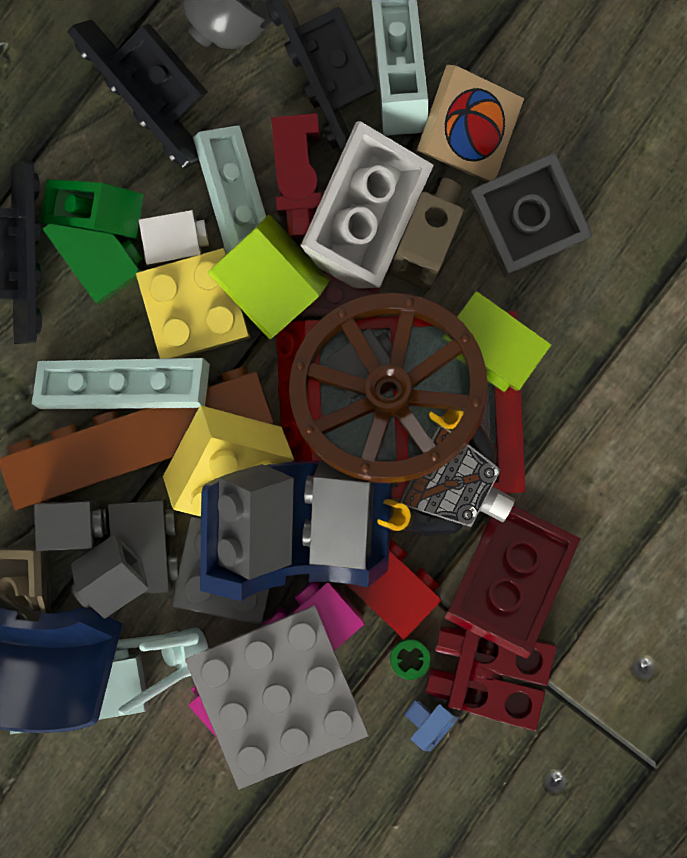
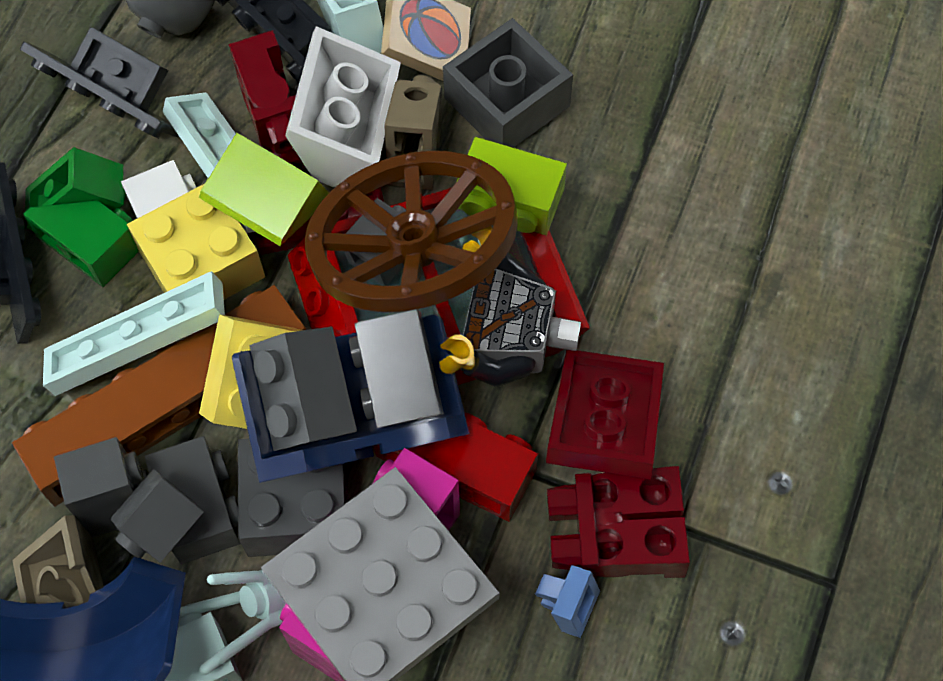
camera: 15 degrees left, 25 degrees down
green bush [390,638,431,680] -> none

